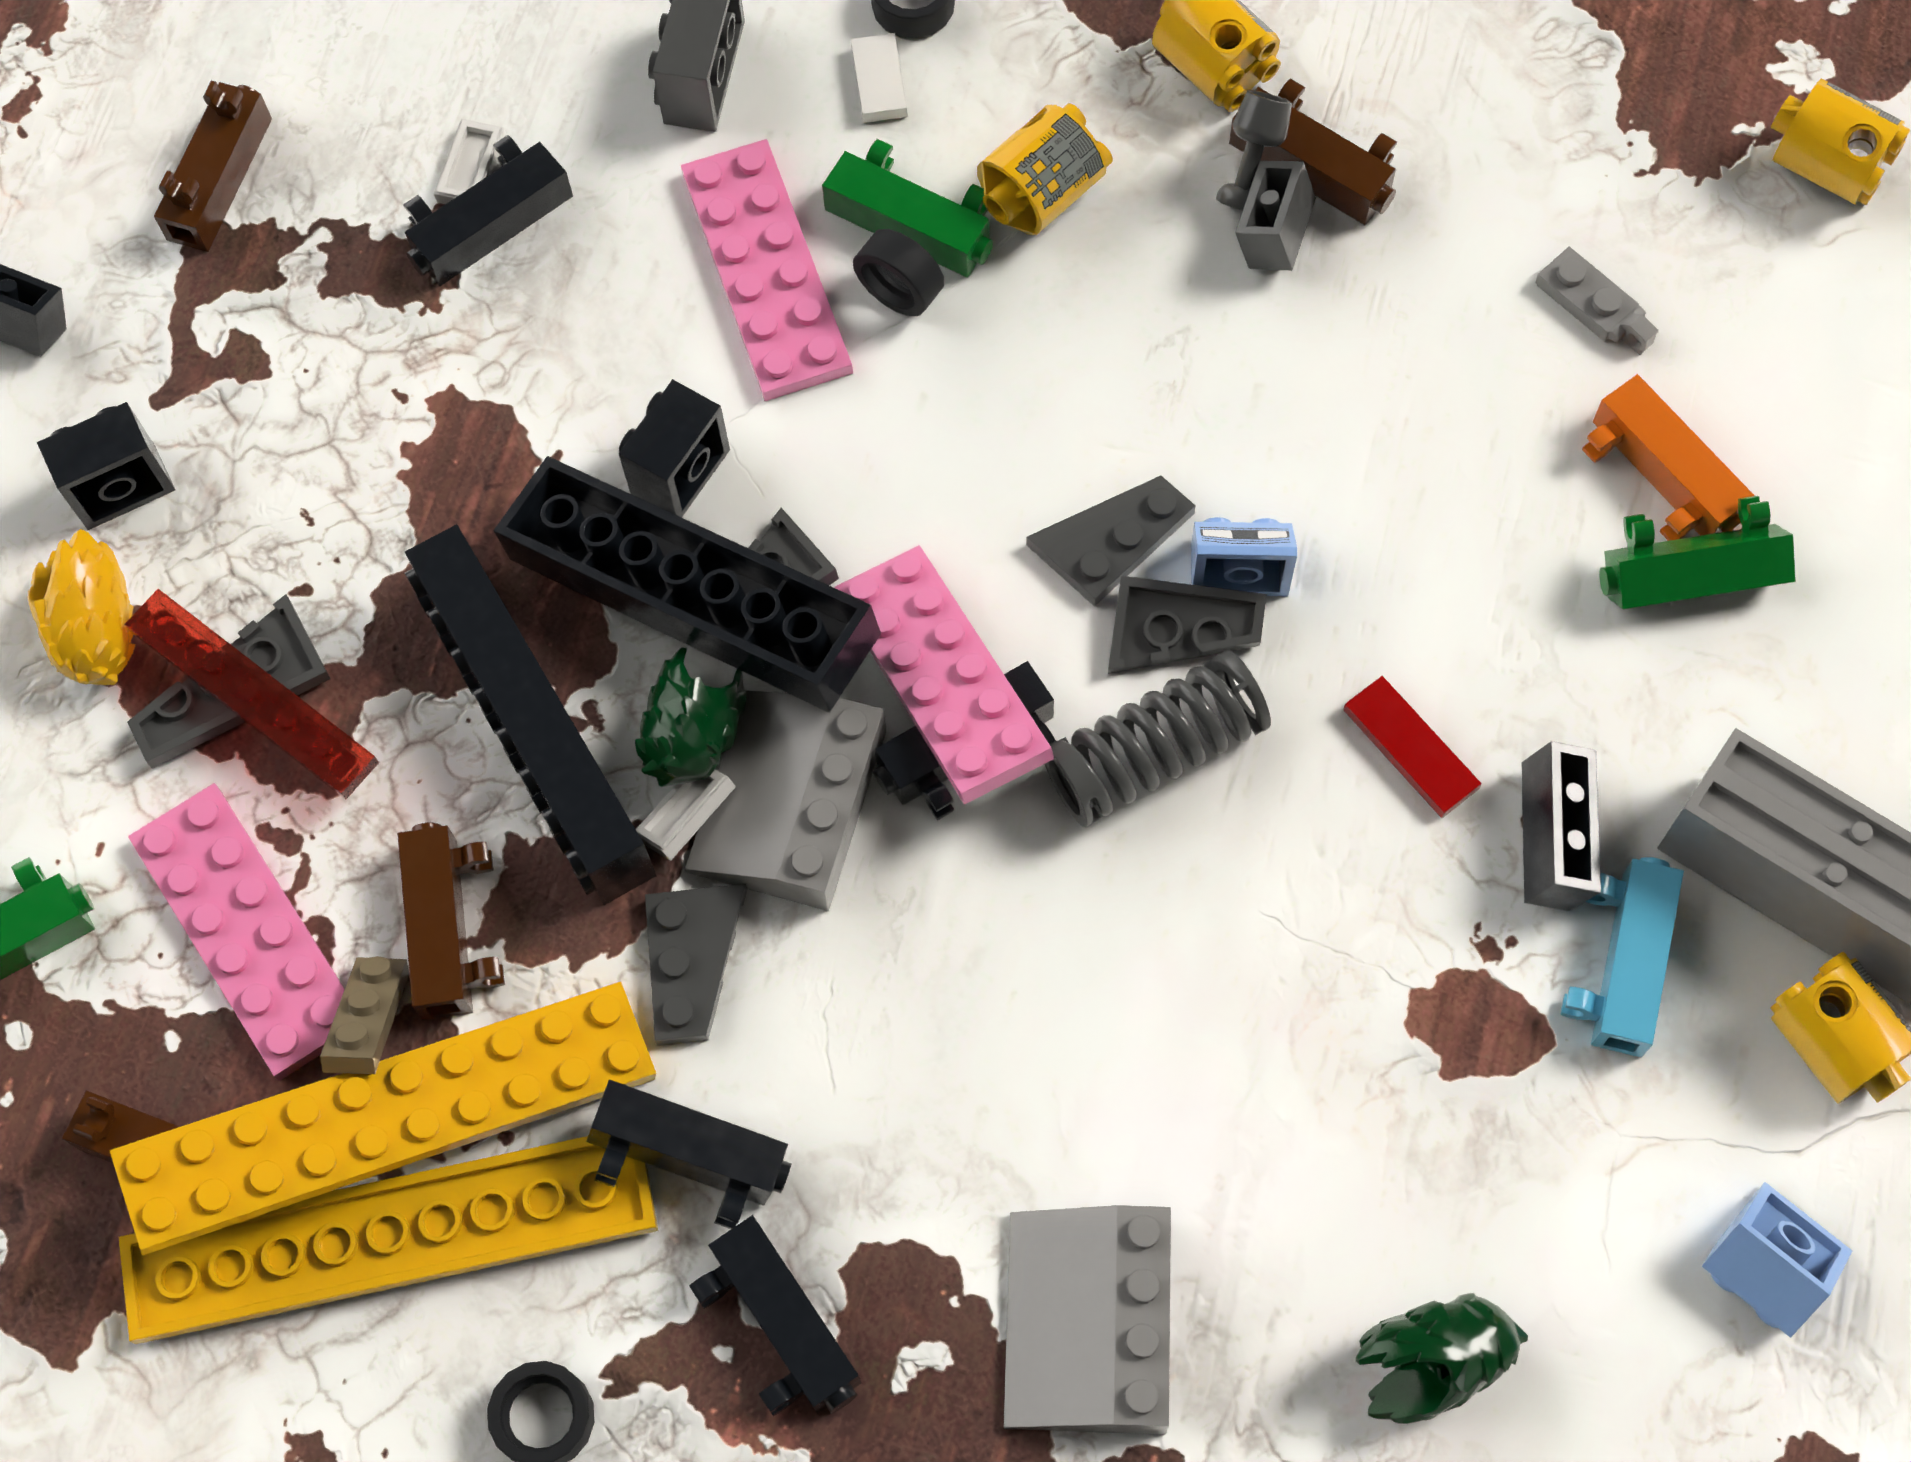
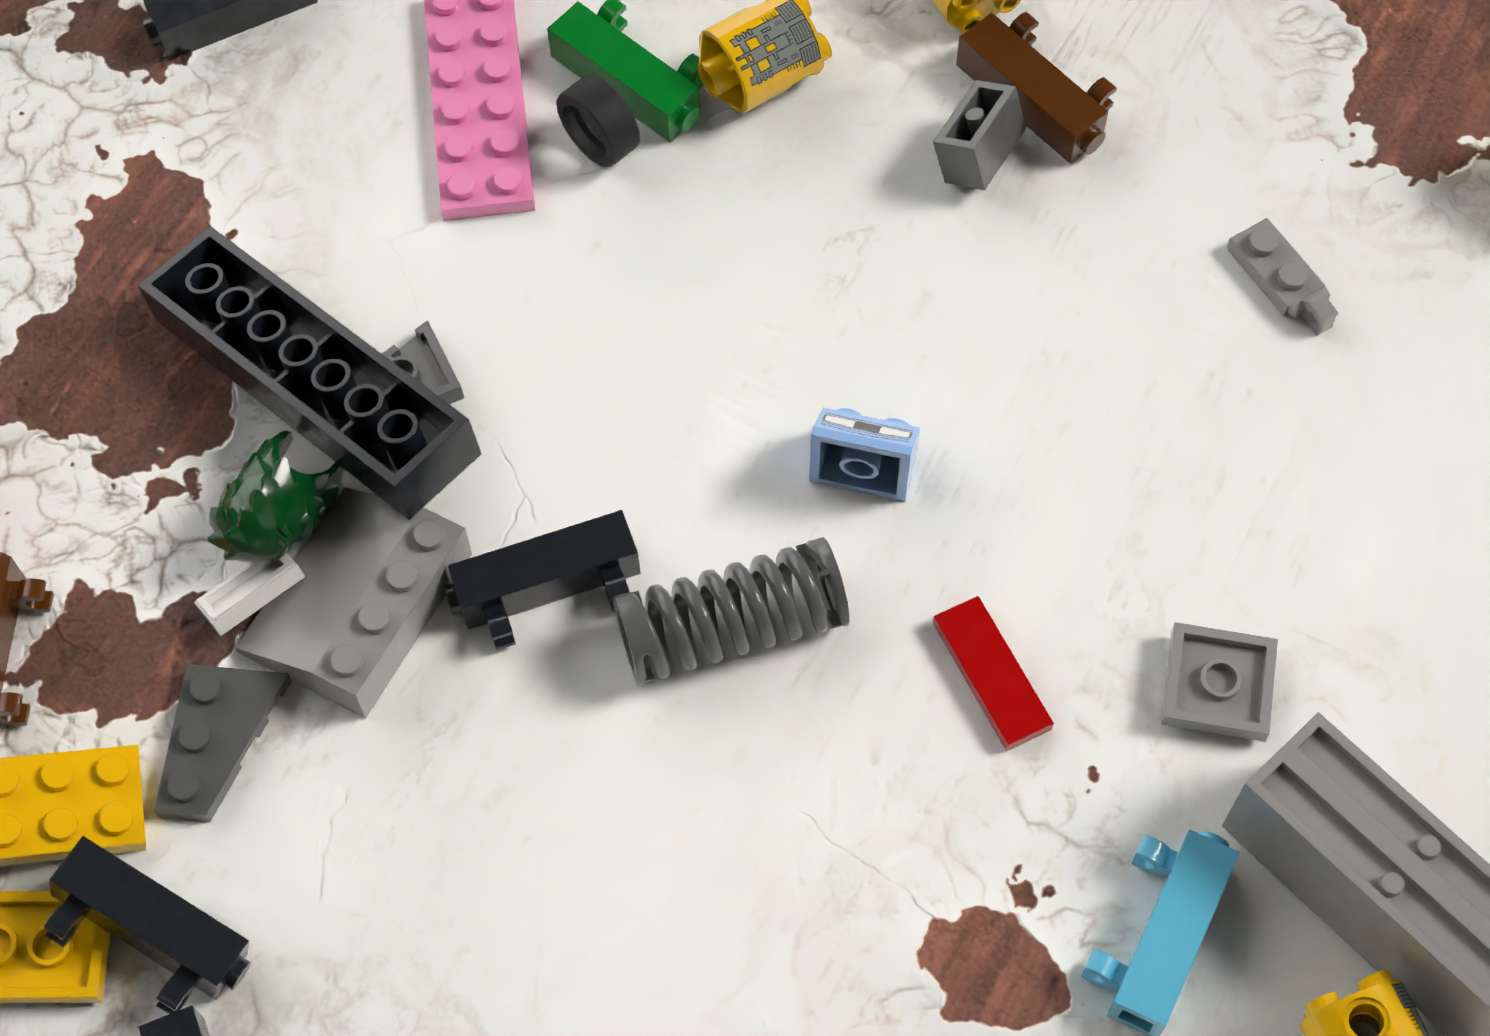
camera: 10 degrees right, 5 degrees down
black brick [404,524,656,905] -> none
black brick [618,379,730,517] -> none
bright pink plate [834,545,1054,805] -> none
dark grey wing [1026,475,1196,607] -> none
dark grey wing [1108,576,1267,674] -> none
dark grey piece [1216,90,1292,210] -> none
black brick [1521,741,1601,911] -> none
orange brick [1582,374,1755,541] -> none
green brick [1599,496,1796,609] -> none
none -> light grey plate [1161,622,1278,742]

